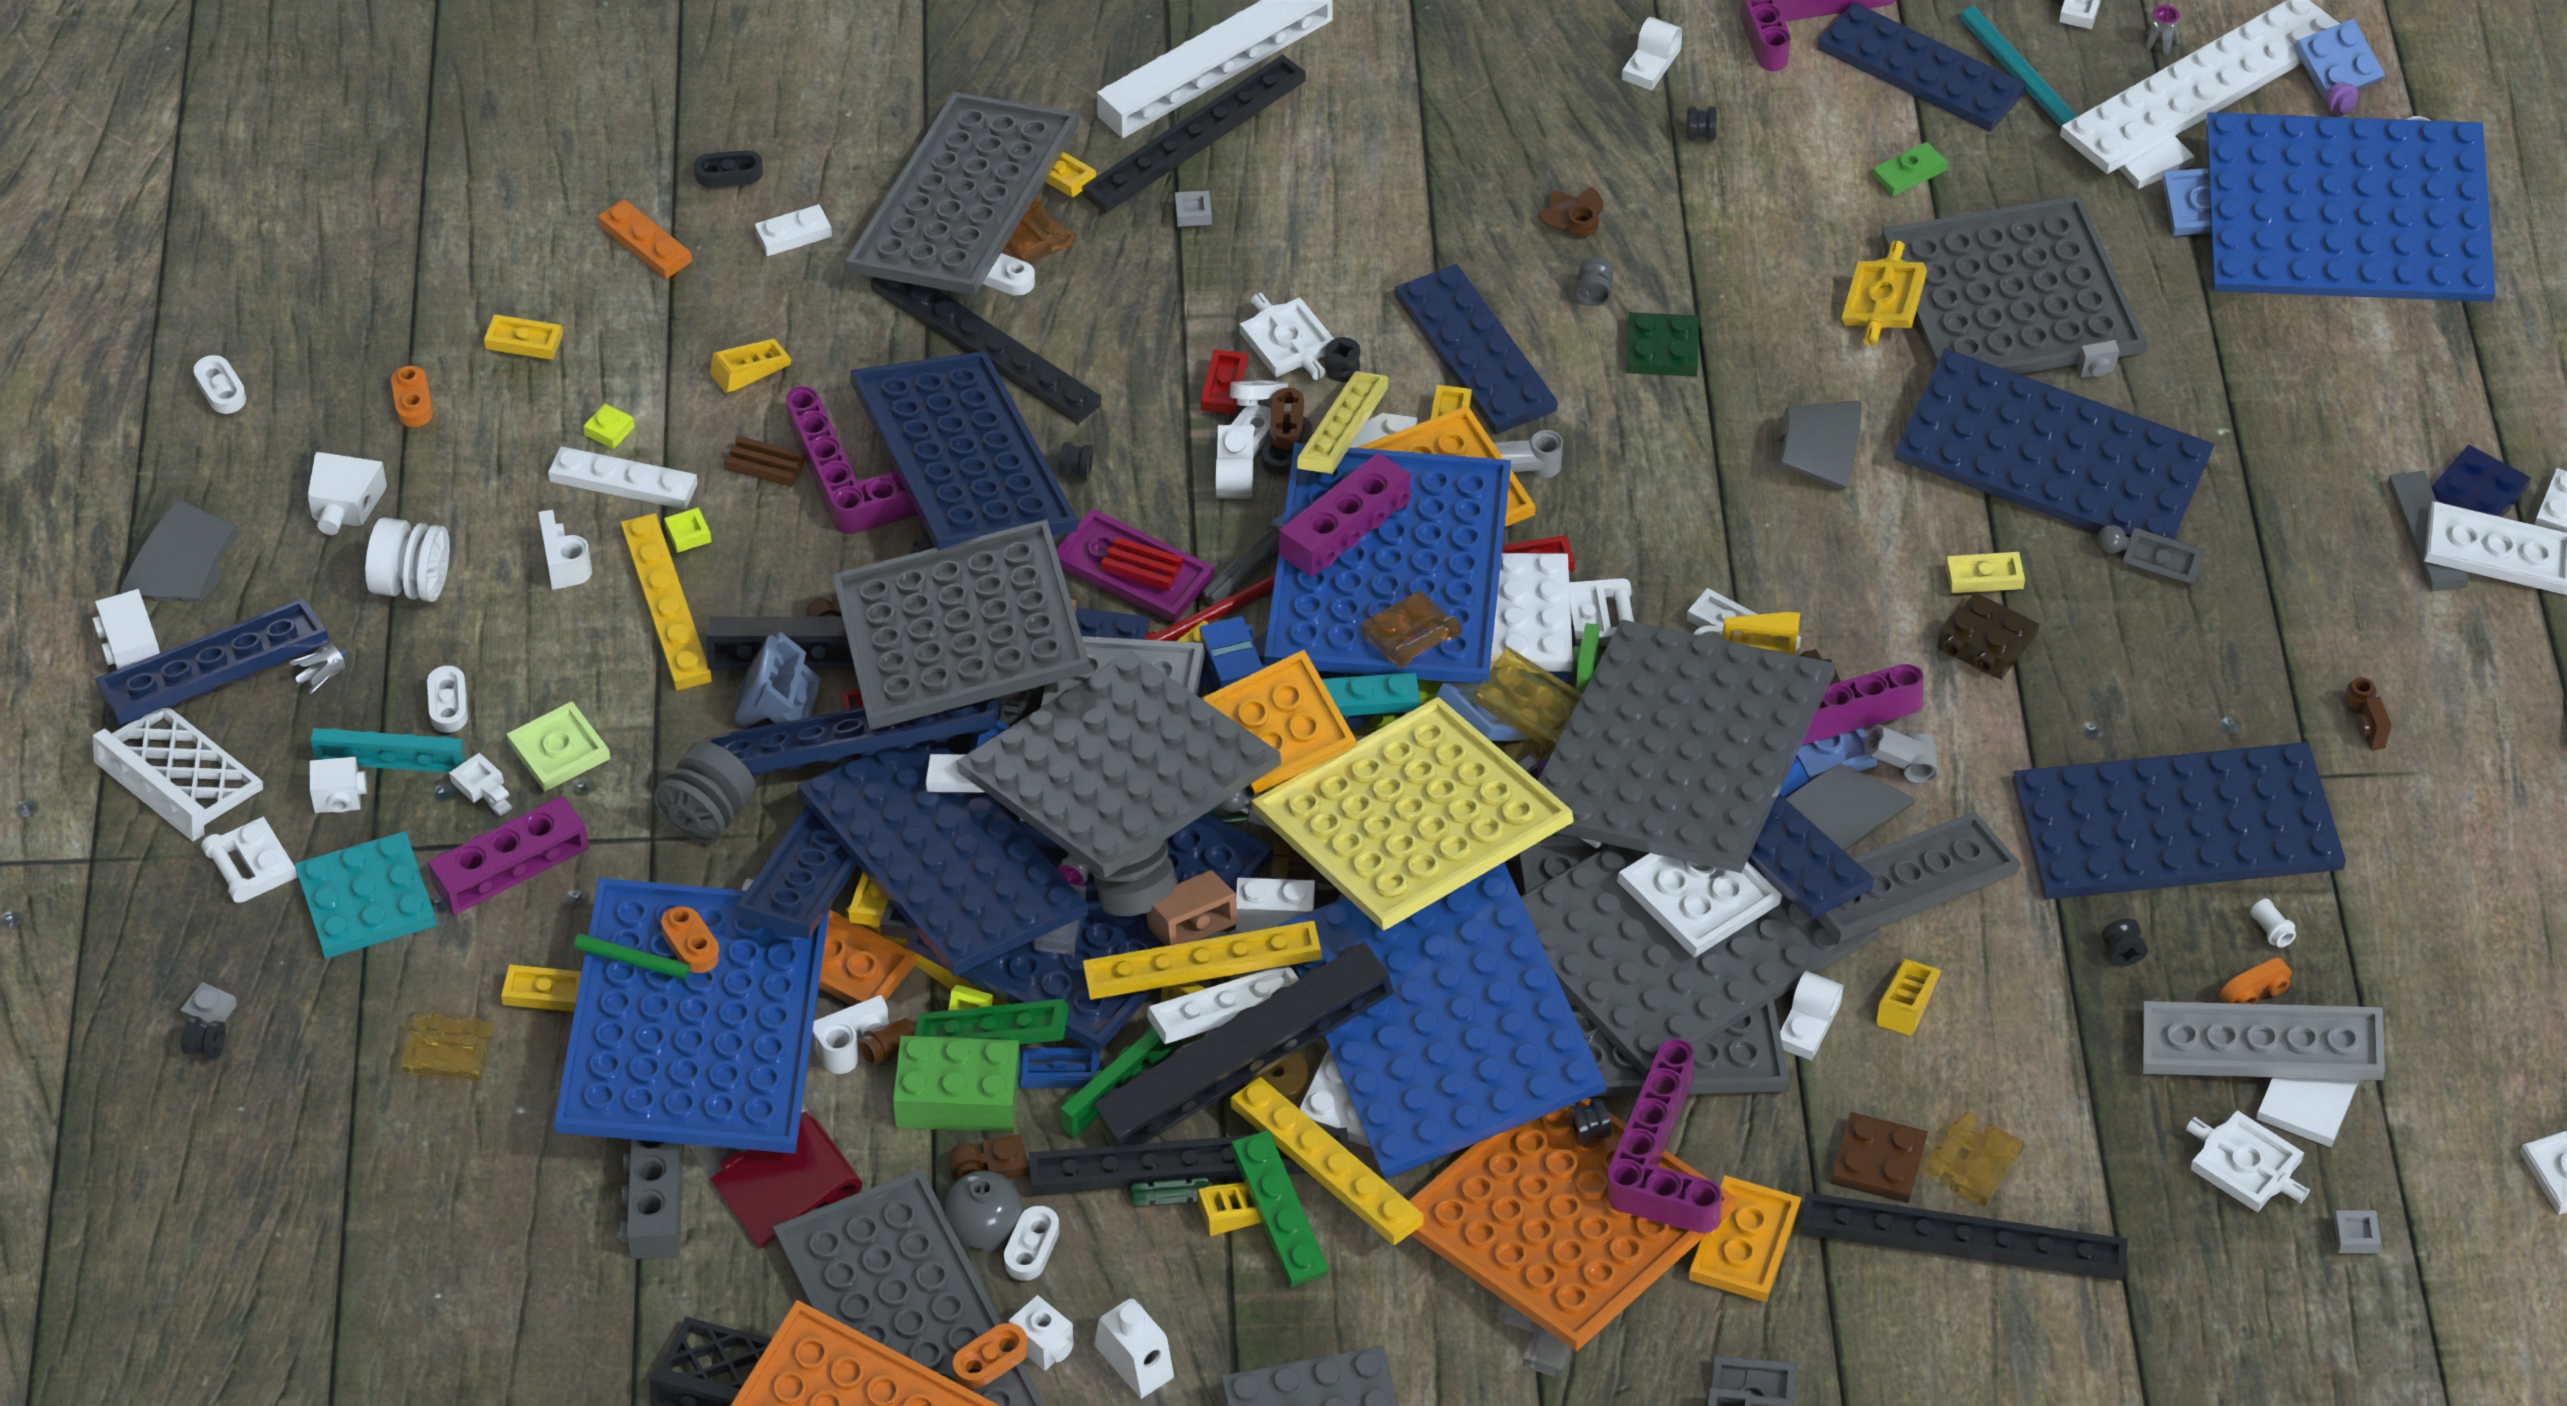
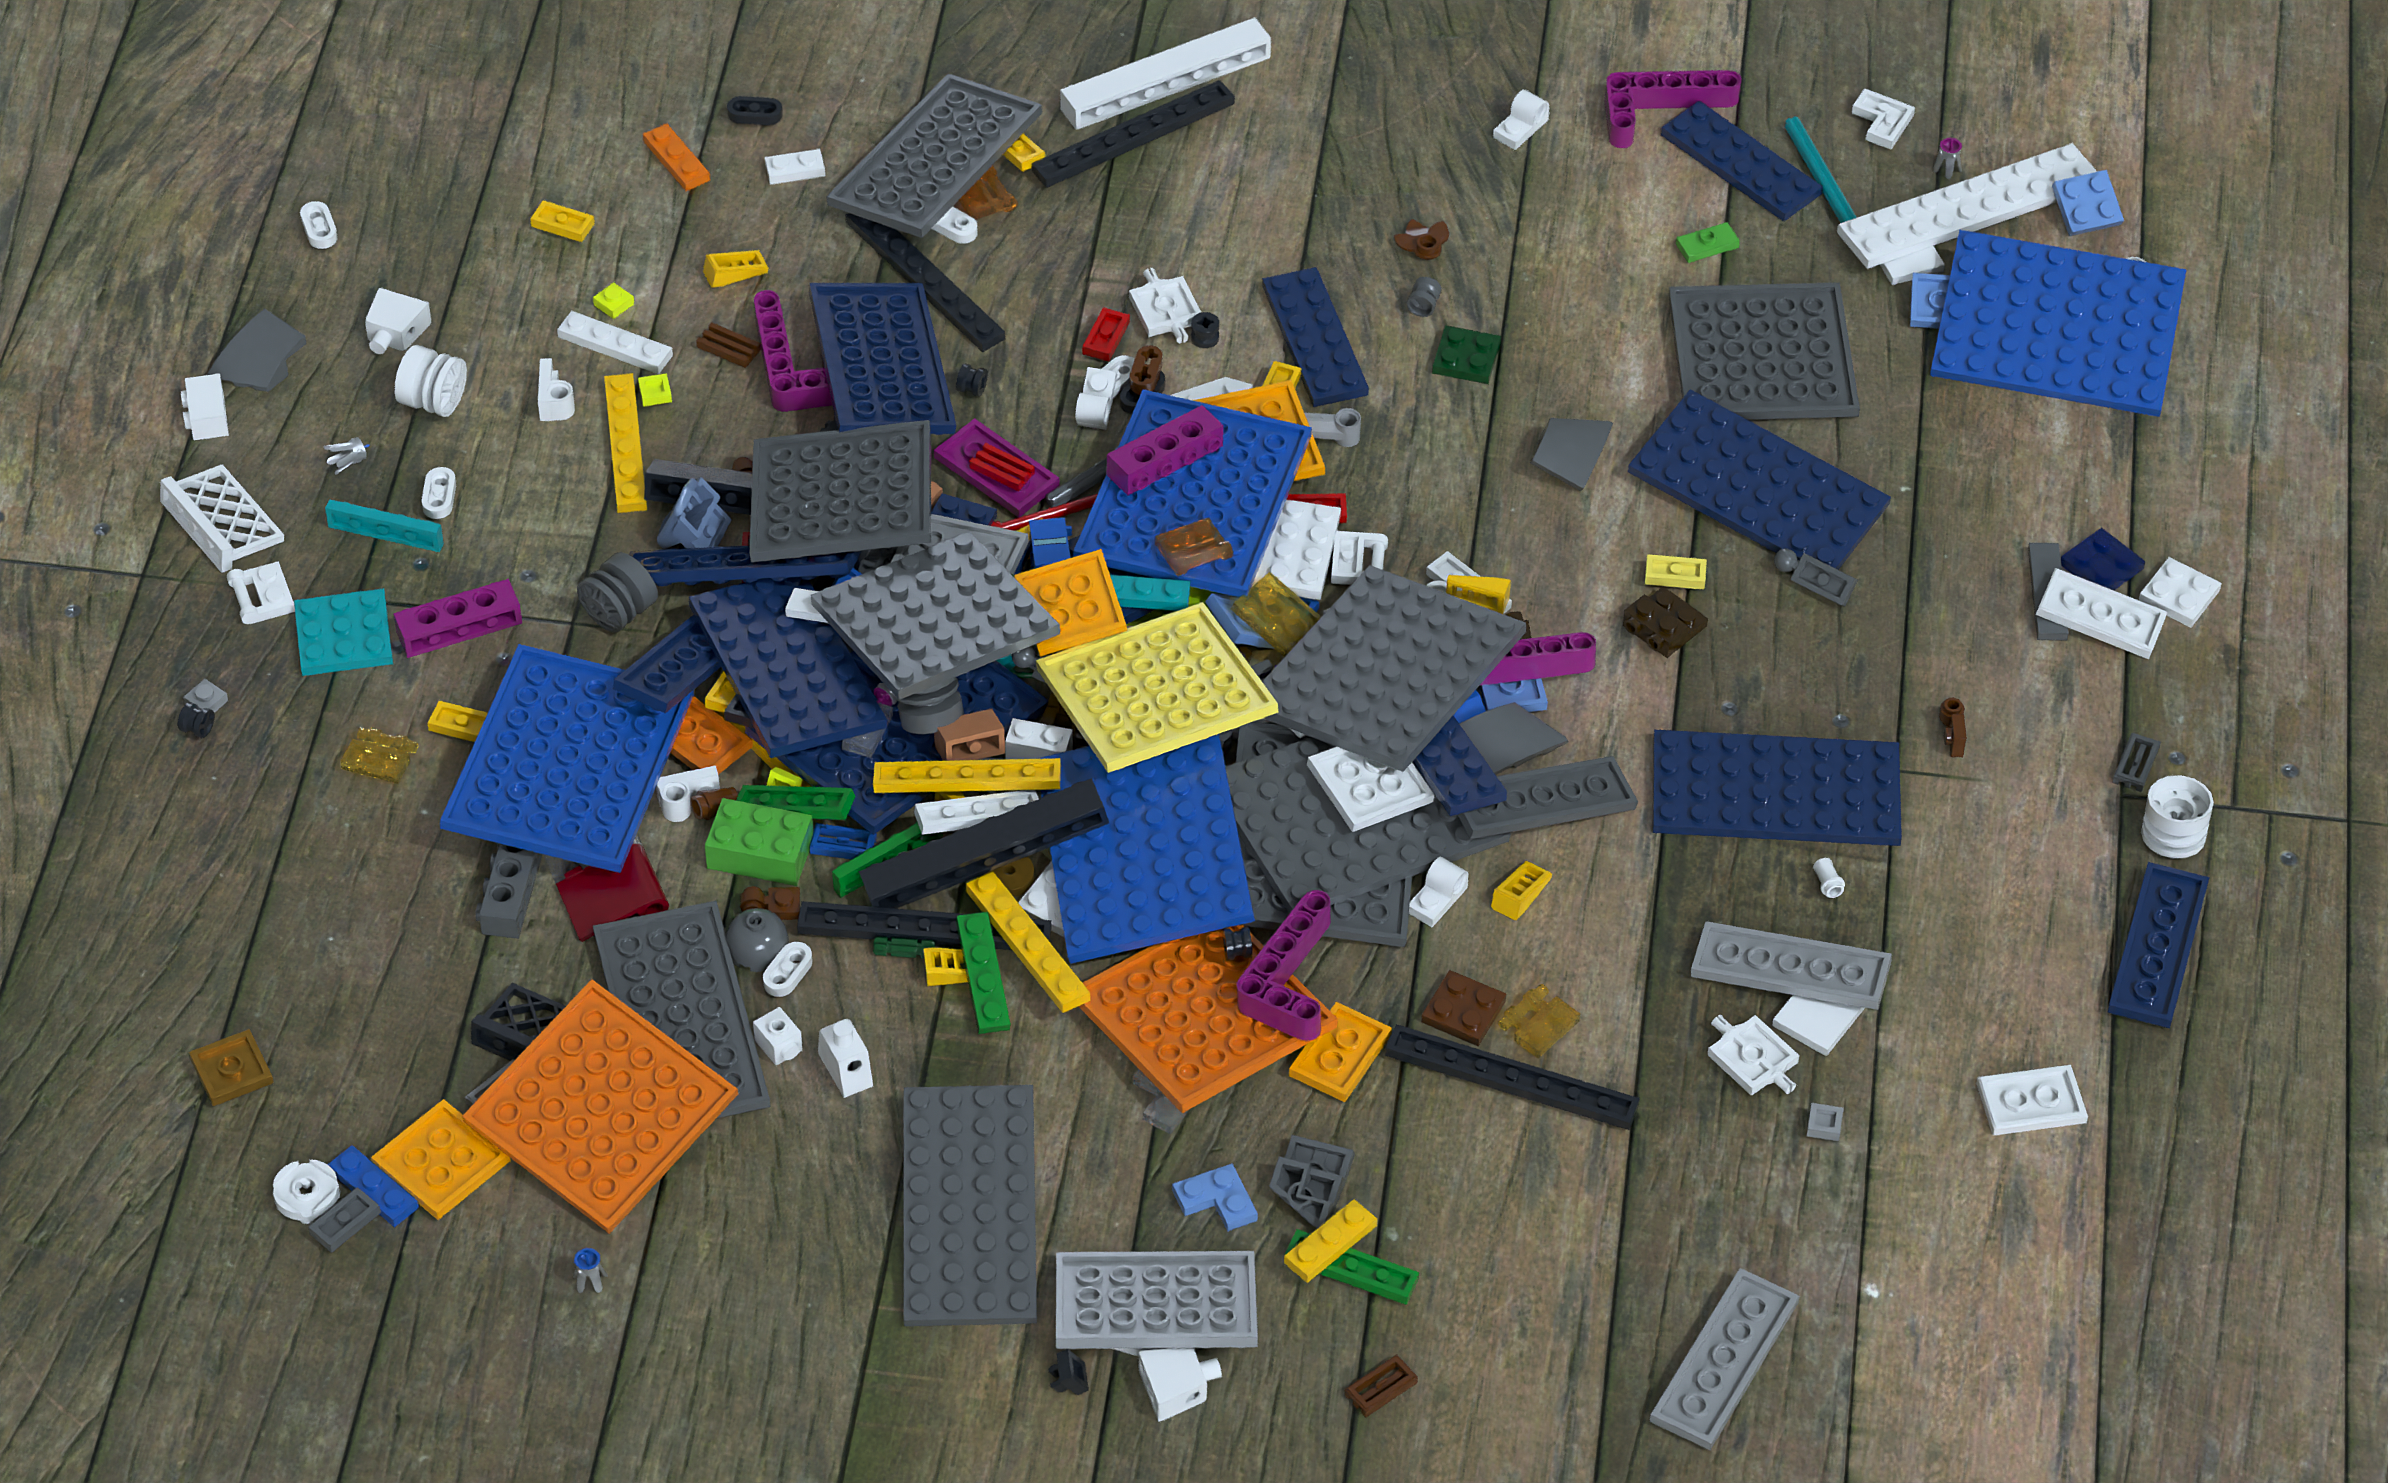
camera: 10 degrees right, 0 degrees up
dark blue plate [95,598,330,724] -> none
white brick [310,757,367,814] -> none
orange plate [391,366,433,427] -> none
white plate [449,753,512,816] -> none
yellowish green plate [507,701,611,792] -> none
green bar [574,933,691,980] -> none
orange plate [661,906,719,973] -> none
orange plate [953,1323,1028,1389] -> none
light grey plate [1175,190,1212,227] -> none
white plate [1230,380,1289,406] -> none
light yellow tile [1297,371,1388,474] -> none
bright green plate [1572,623,1600,694] -> none
black wheel [1687,106,1717,140] -> none
yellow plate [1842,240,1927,347] -> none
light grey piece [1864,724,1938,784] -> none
light grey plate [2076,340,2120,378] -> none
black wheel [2102,918,2148,966] -> none
orange plate [2219,958,2292,1004] -> none
medium lavender plate [2325,83,2359,116] -> none

